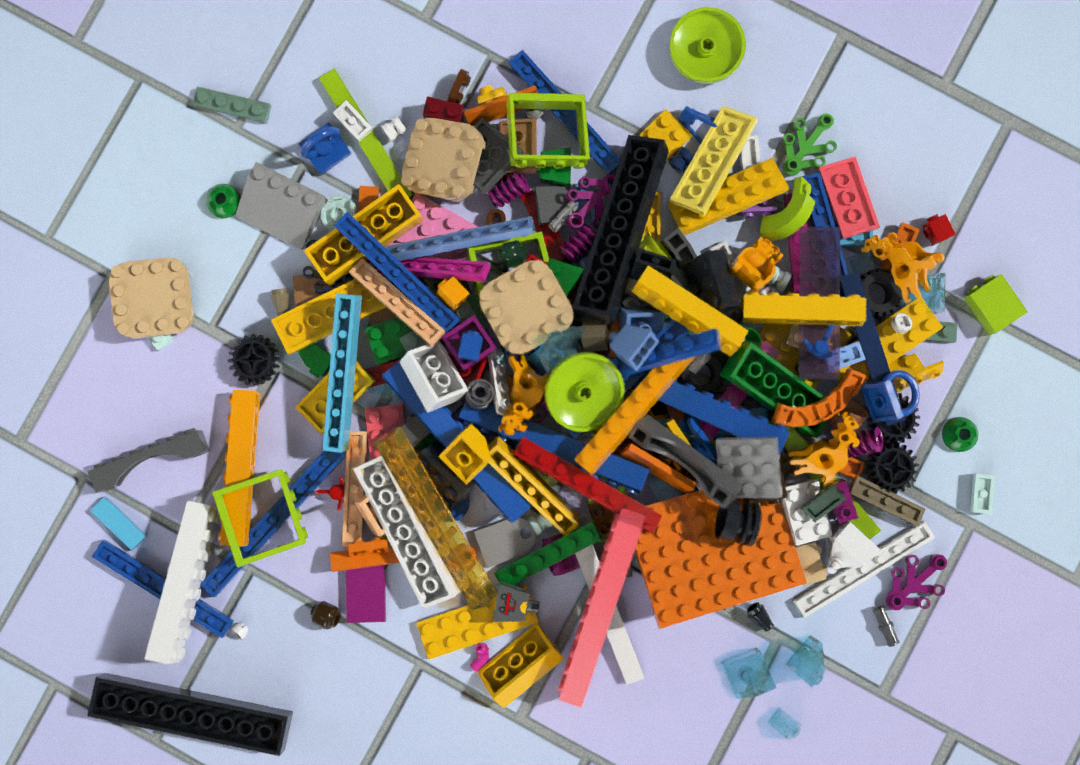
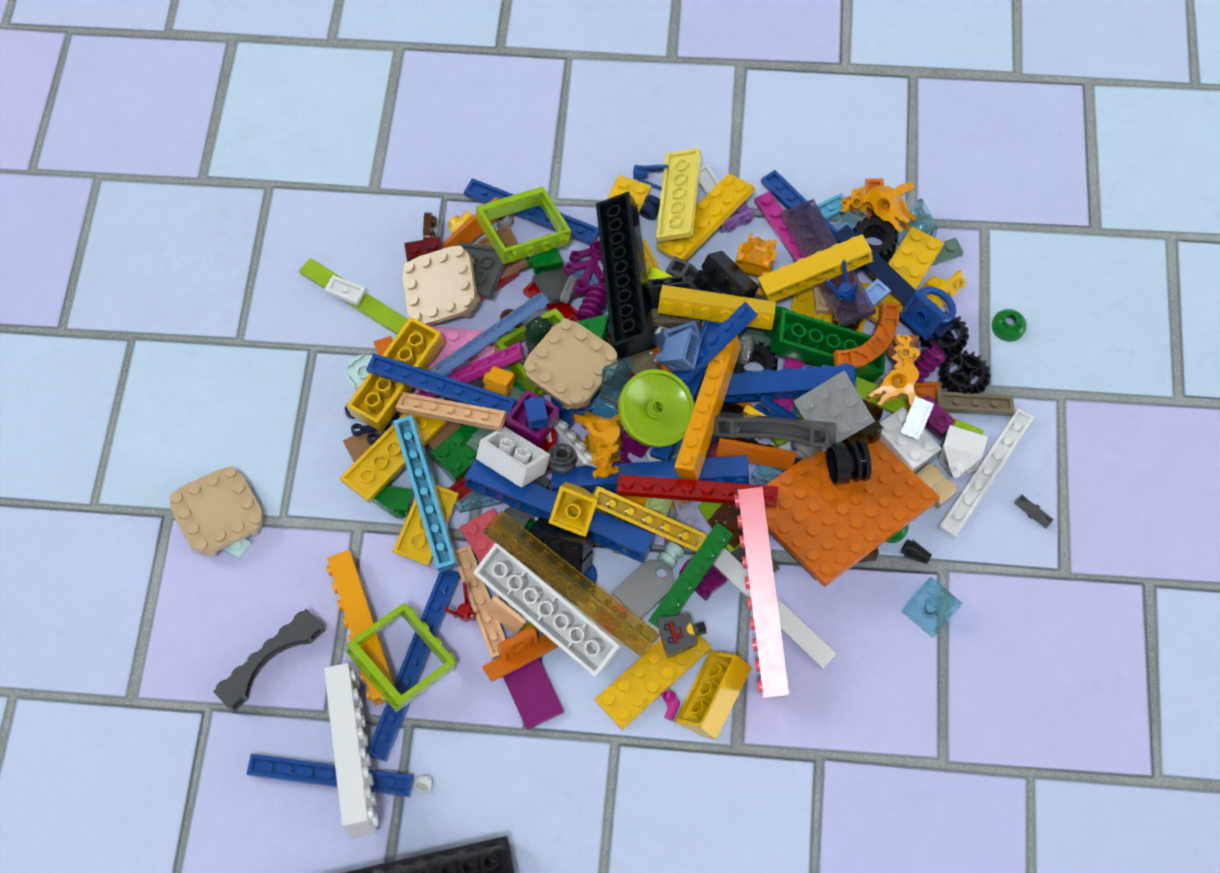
camera: 25 degrees left, 20 degrees down
medium azure tile [91,497,147,551] -> none
sand green plate [192,86,271,124] -> none
green piece [206,184,241,218] -> none
black gear [228,334,281,386] -> none
light grey slope [235,162,328,250] -> none
dark tan cone [270,288,289,316] -> none
blue tile [298,122,352,175] -> none
dark brown head [310,601,341,630] -> none
white wheel [380,116,407,142] -> none
magenta piece [488,172,531,209] -> none
lime dish [669,7,746,84] -> none
lime arch [759,176,815,241] -> none
light aqua wheel [768,266,792,290] -> none
clear light blue bracket [768,707,802,740] -> none
bright green plant [782,113,837,176] -> none
clear light blue slope [786,635,825,687] -> none
coral plate [818,156,880,240] -> none
magenta plant [886,554,947,610] -> none
white tile [891,313,912,334] -> none
red brick [922,214,956,246] -> none
lime brick [963,274,1028,335] -> none
light aqua plate [970,473,995,514] -> none

